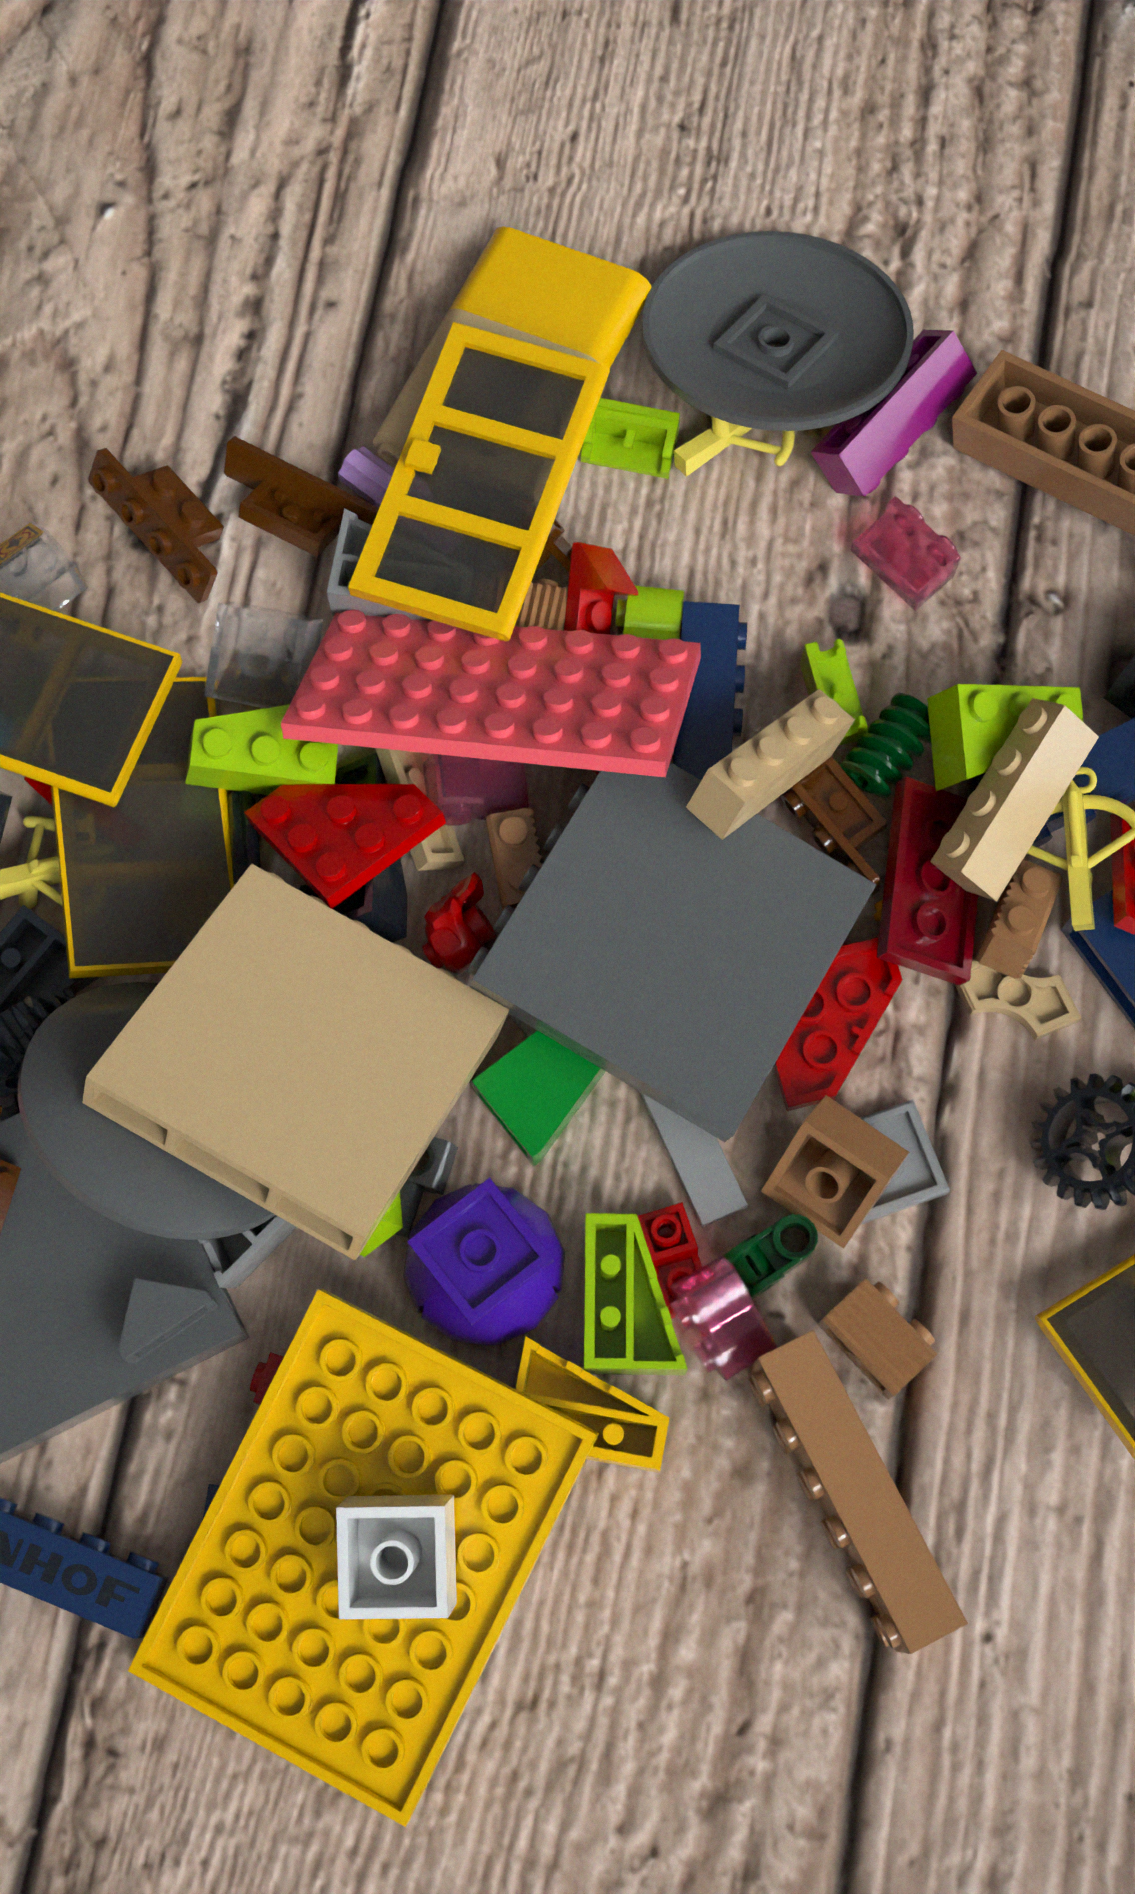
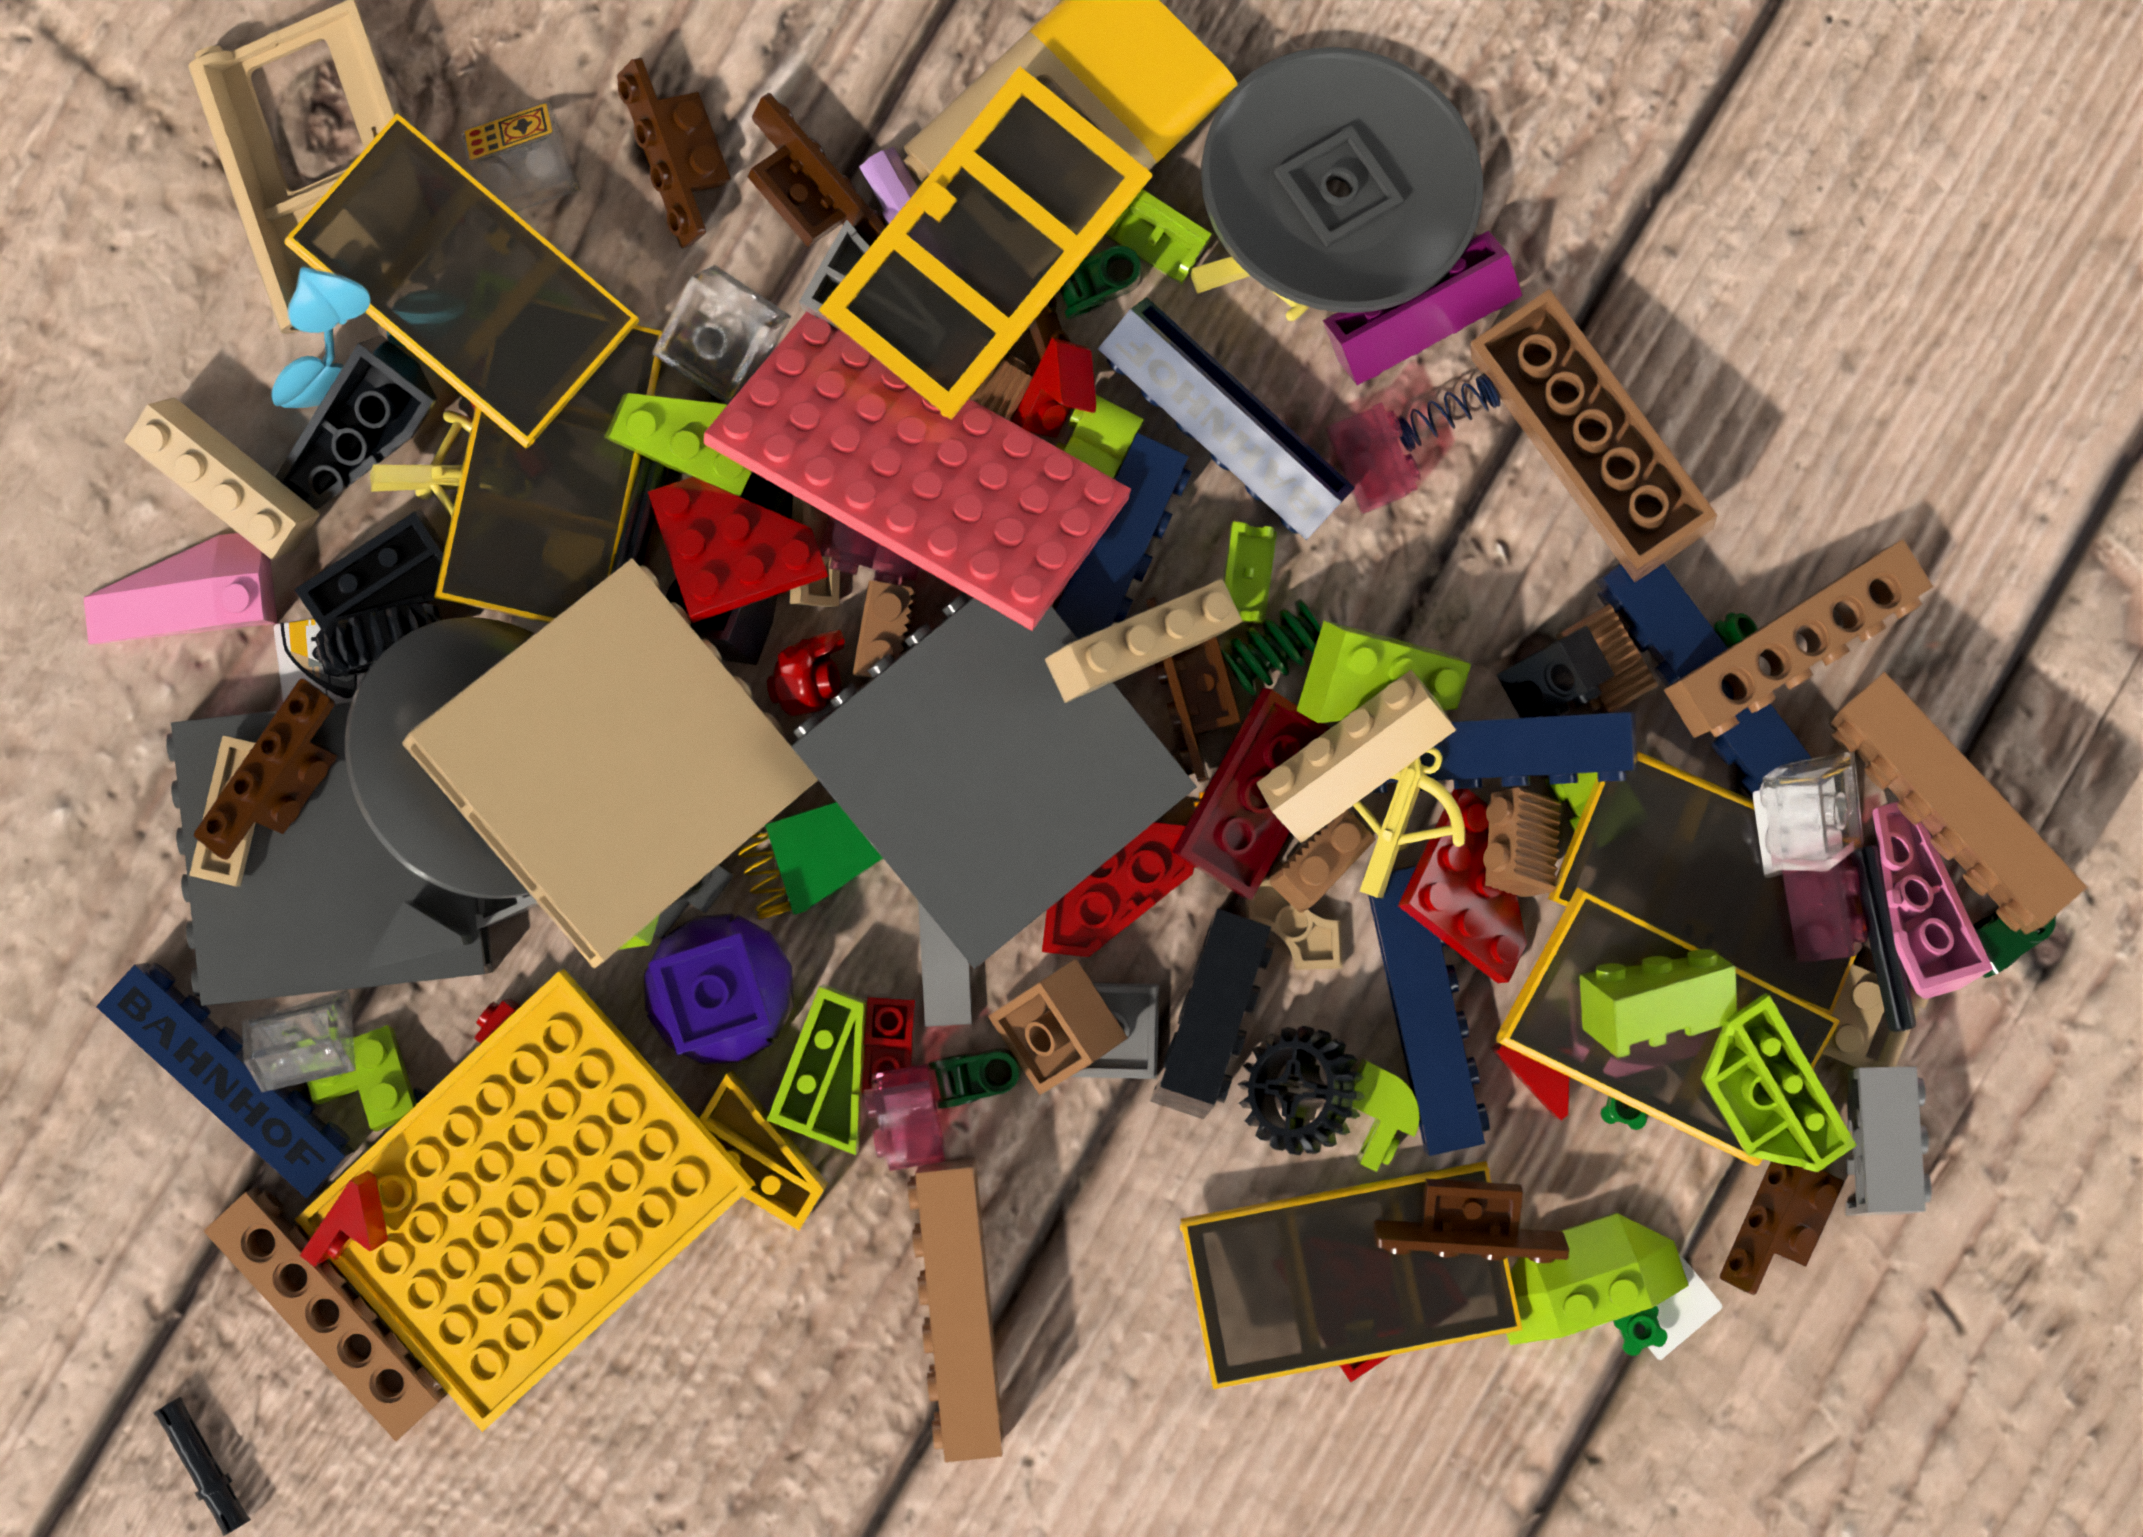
camera: 20 degrees right, 15 degrees up
white brick [336,1495,457,1619] -> none
medium nougat brick [818,1278,937,1400] -> none
none -> medium nougat brick [203,1187,447,1441]
none -> clear slope [242,990,356,1092]
none -> red slope [299,1170,388,1267]
none -> lime plate [300,1025,417,1132]
none -> yellow piece [738,833,792,920]
none -> dark green piece [1060,245,1142,319]
none -> brick [1098,297,1355,541]
none -> black wedge [1150,908,1275,1119]
none -> dark blue piece [1393,373,1501,452]

